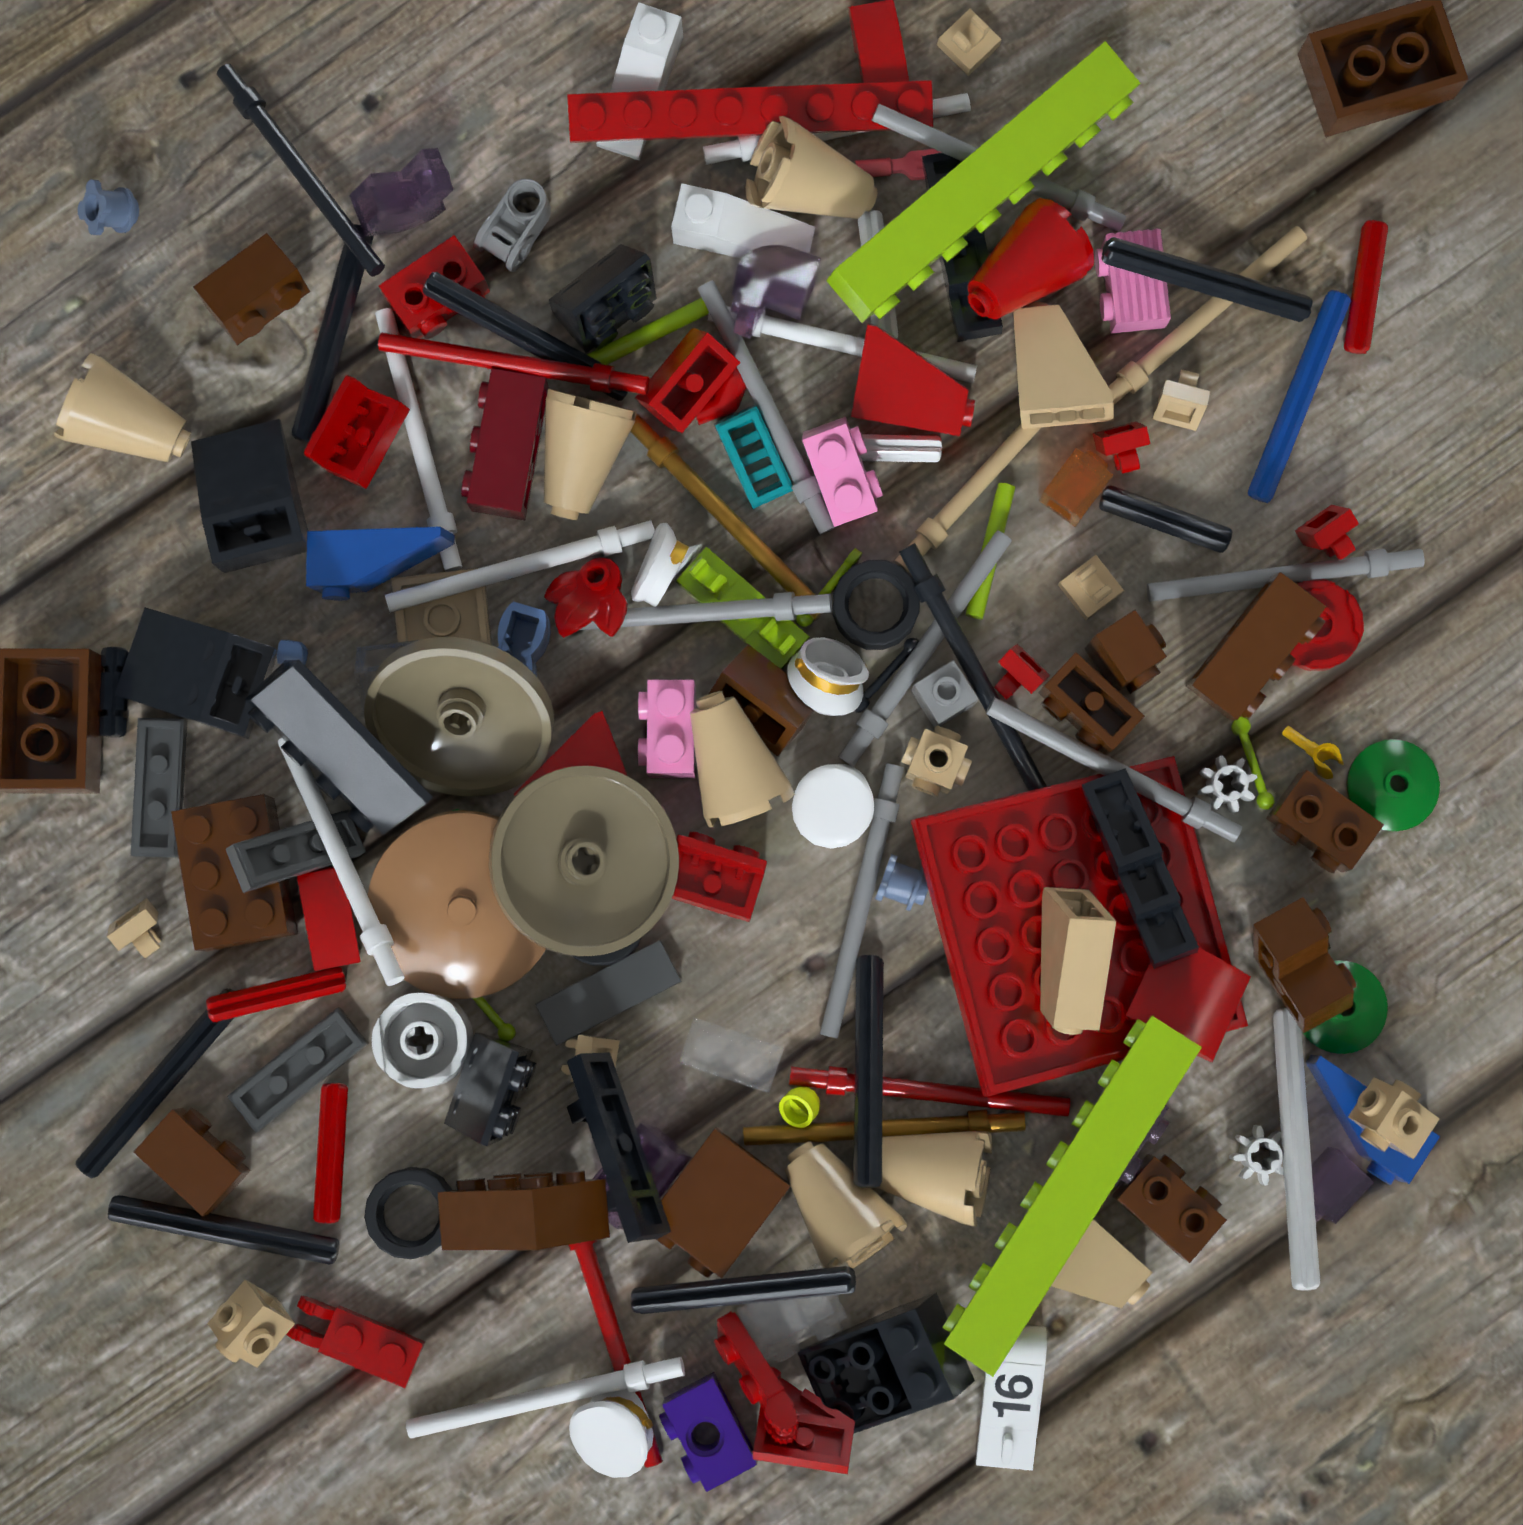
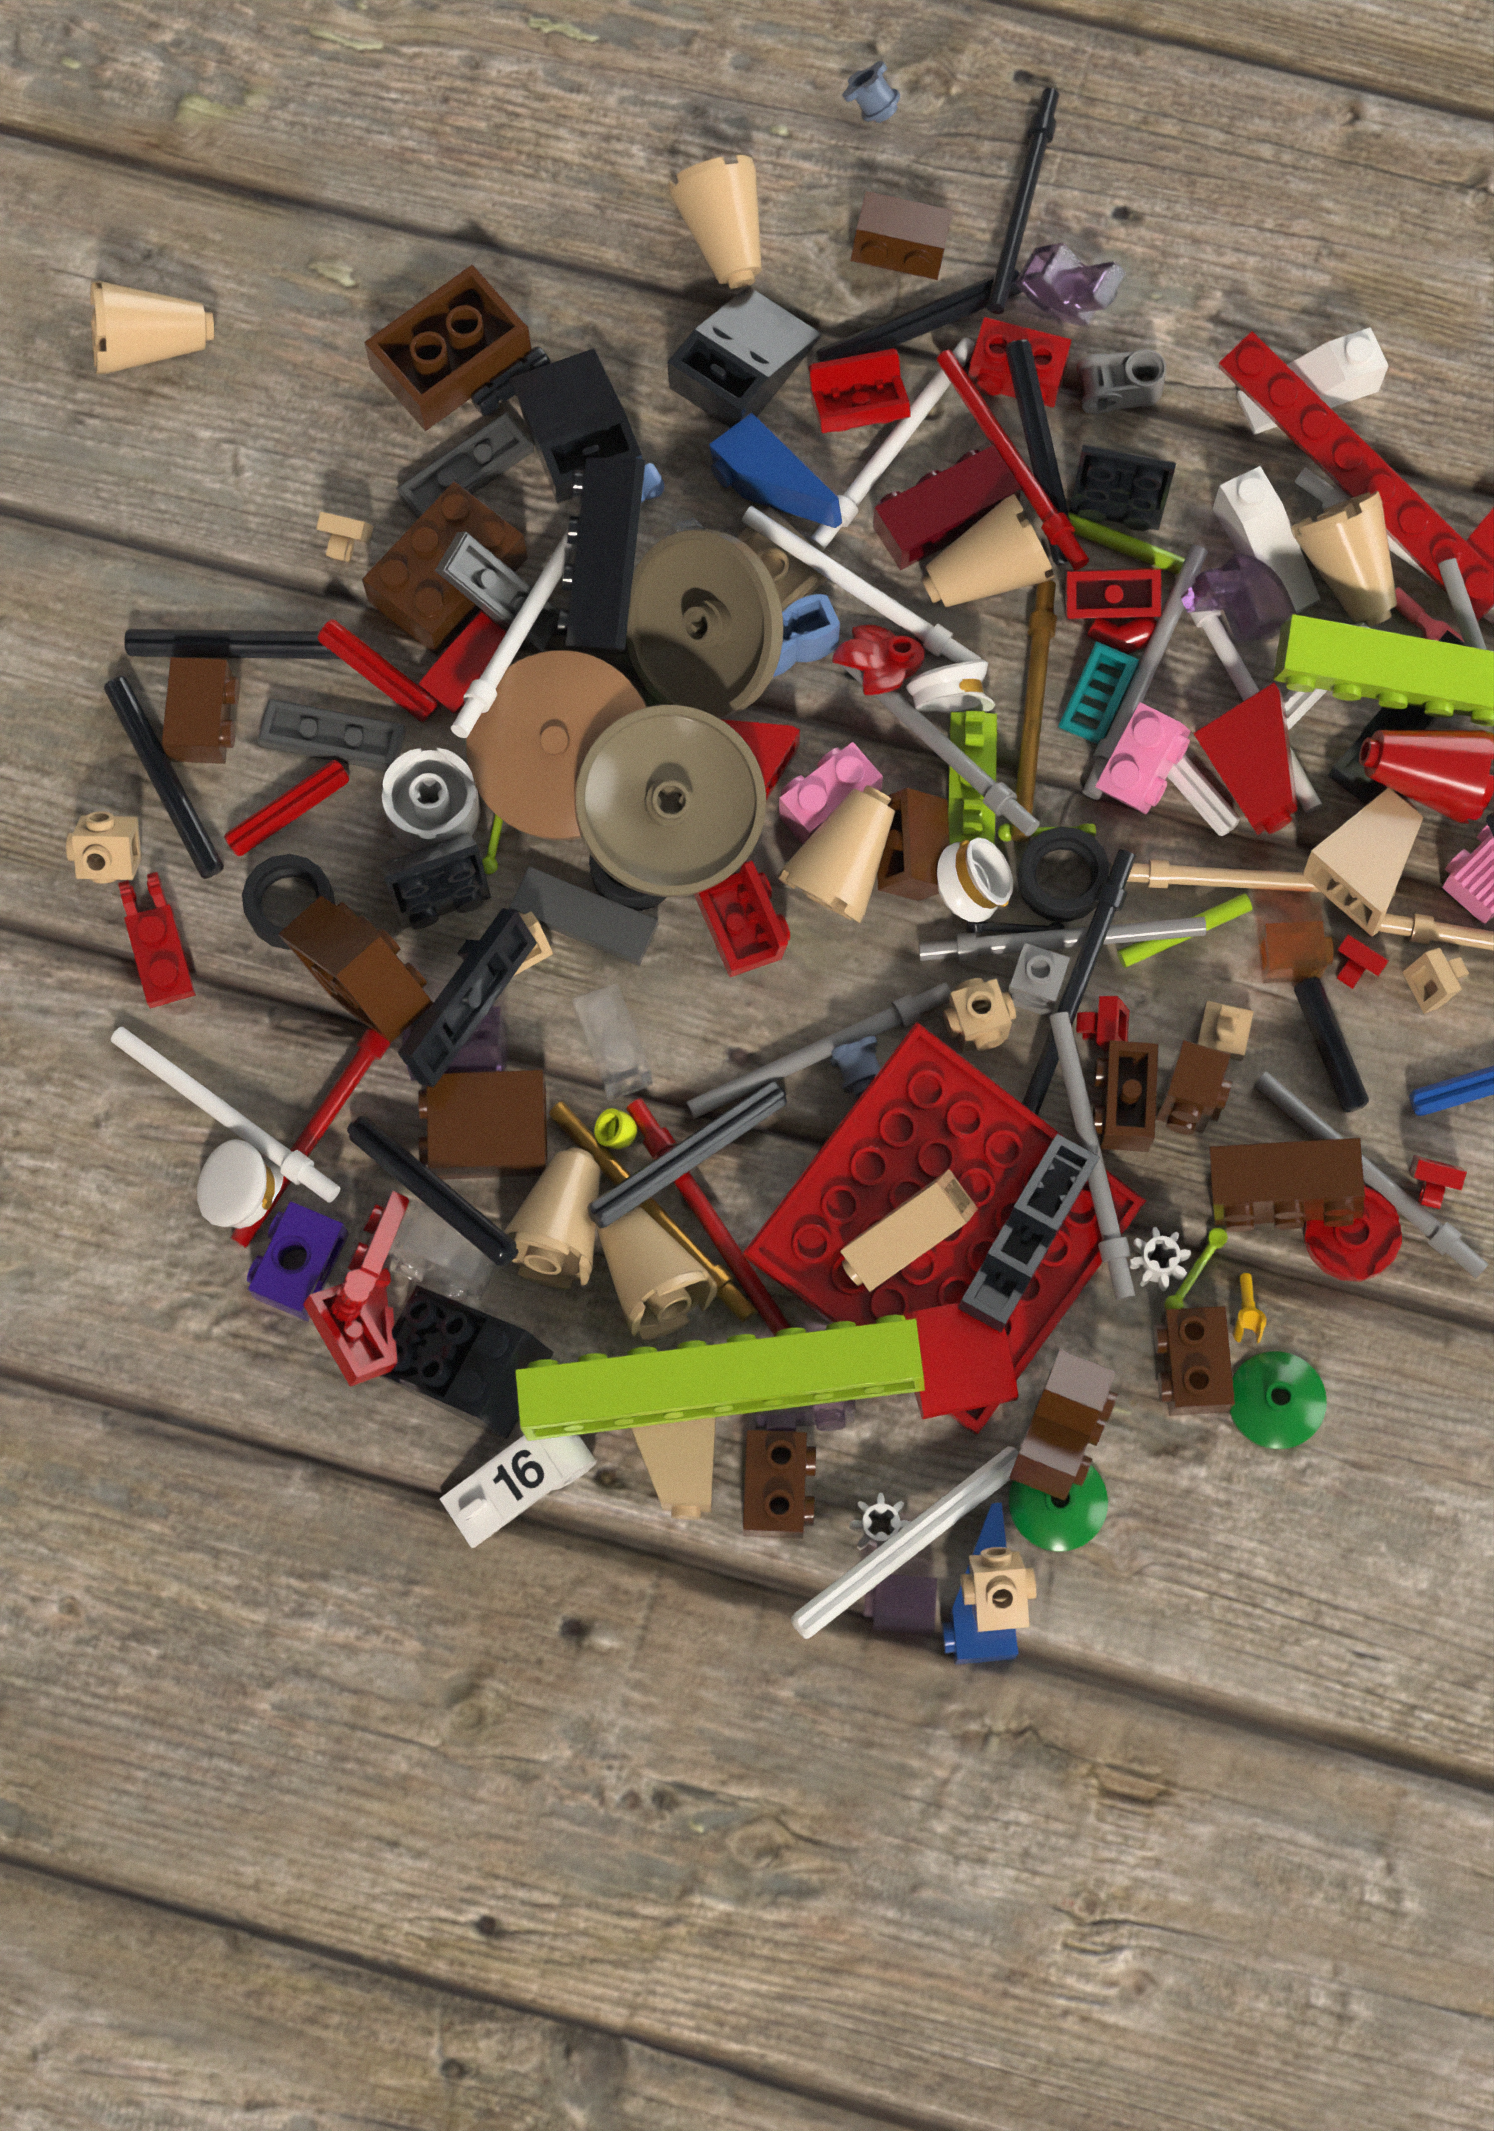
camera: 50 degrees right, 10 degrees down
white piece [792,764,874,849] -> none

